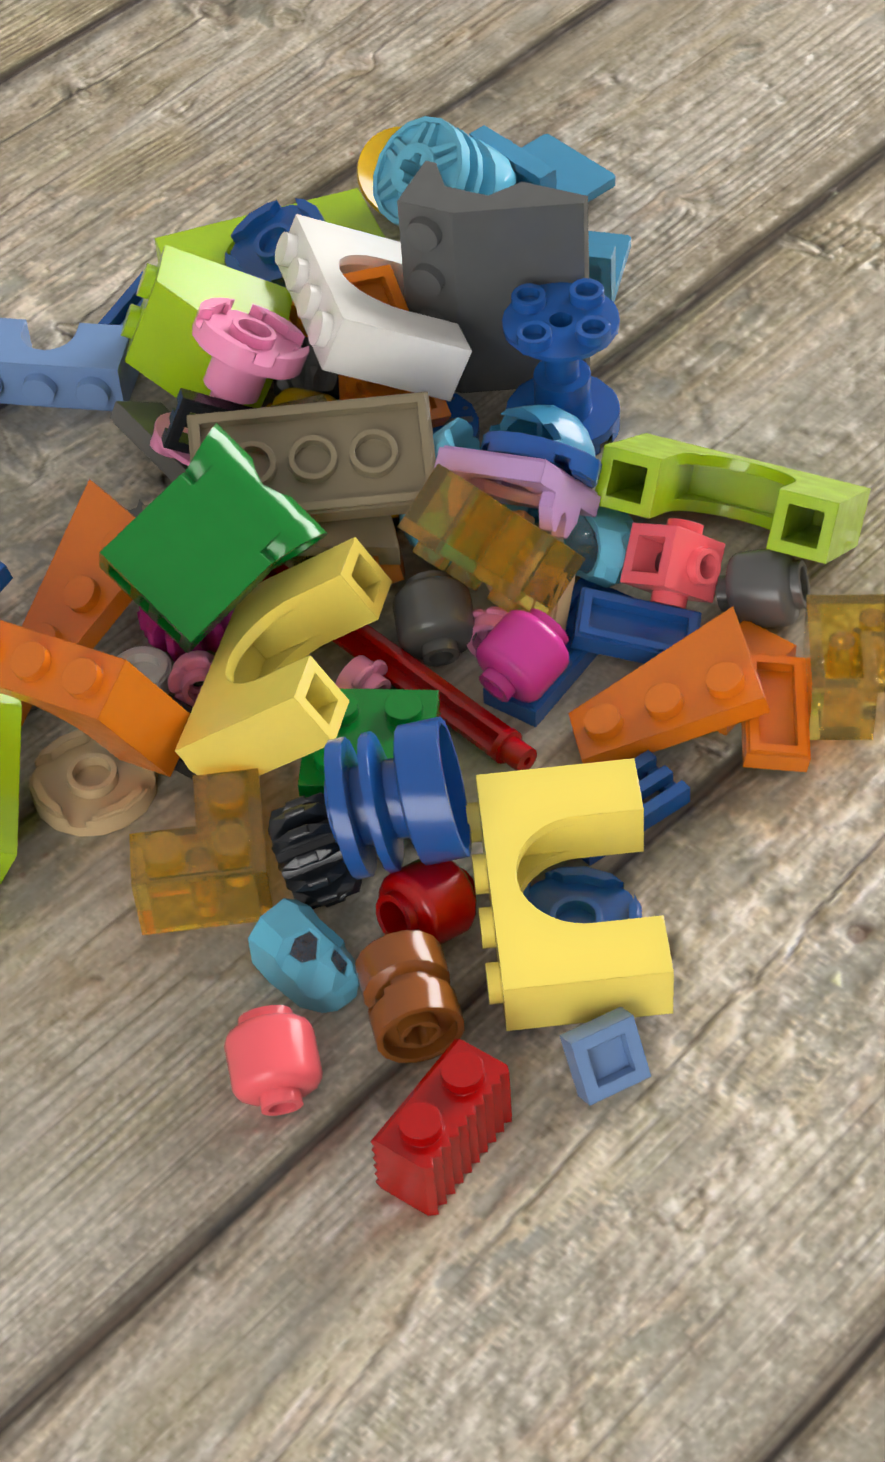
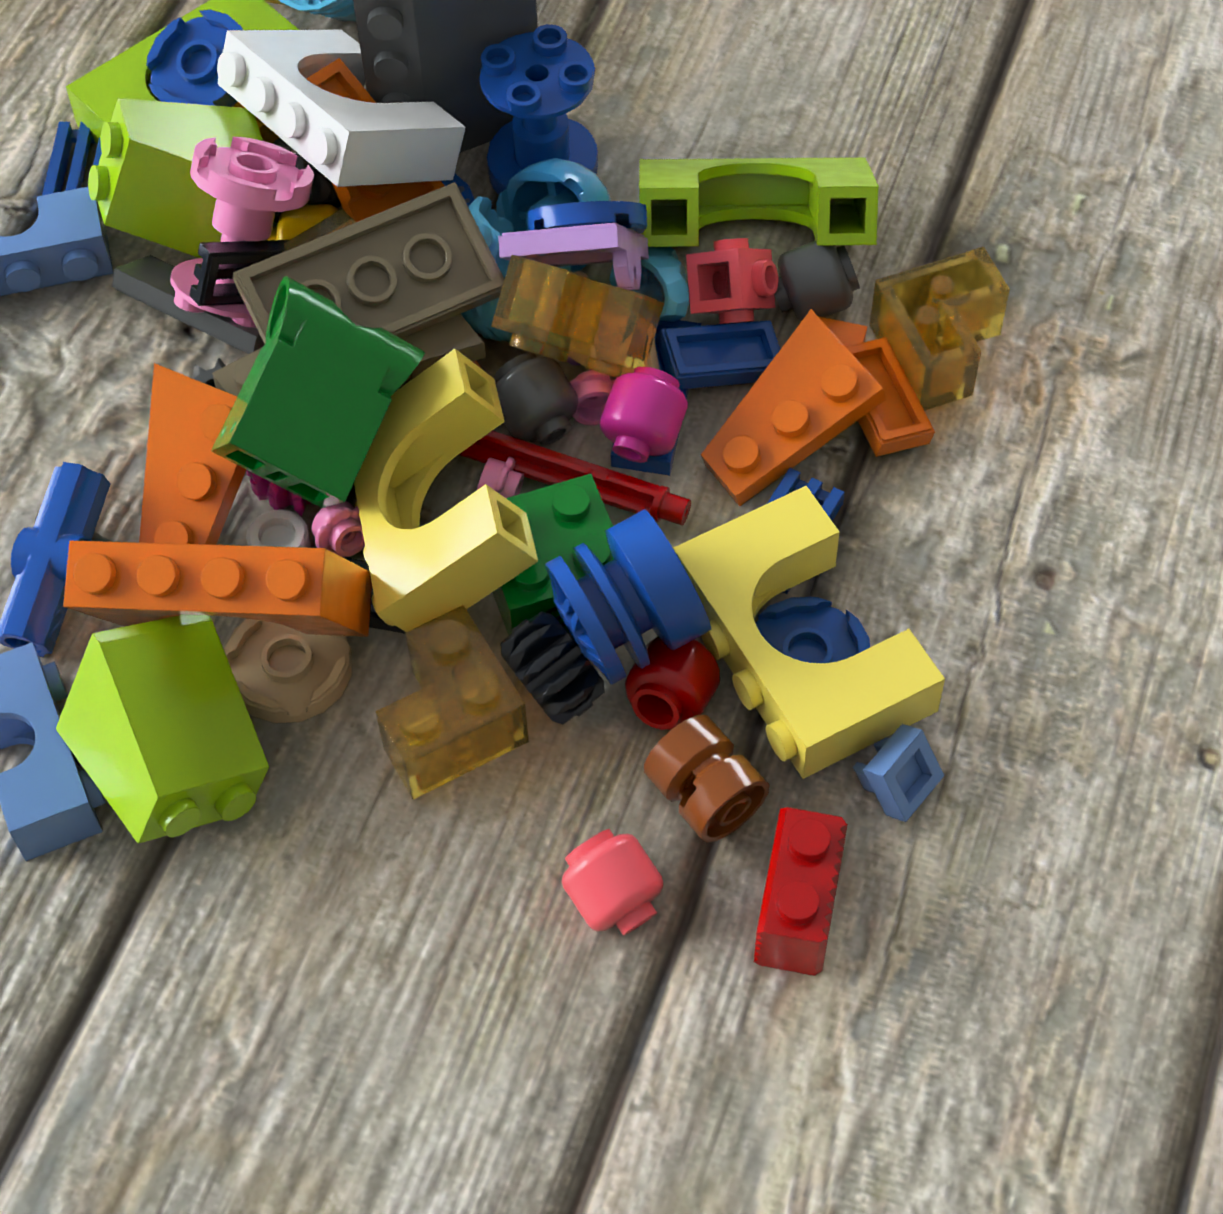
camera: 25 degrees left, 10 degrees up
medium azure rock [248,898,359,1013] -> none

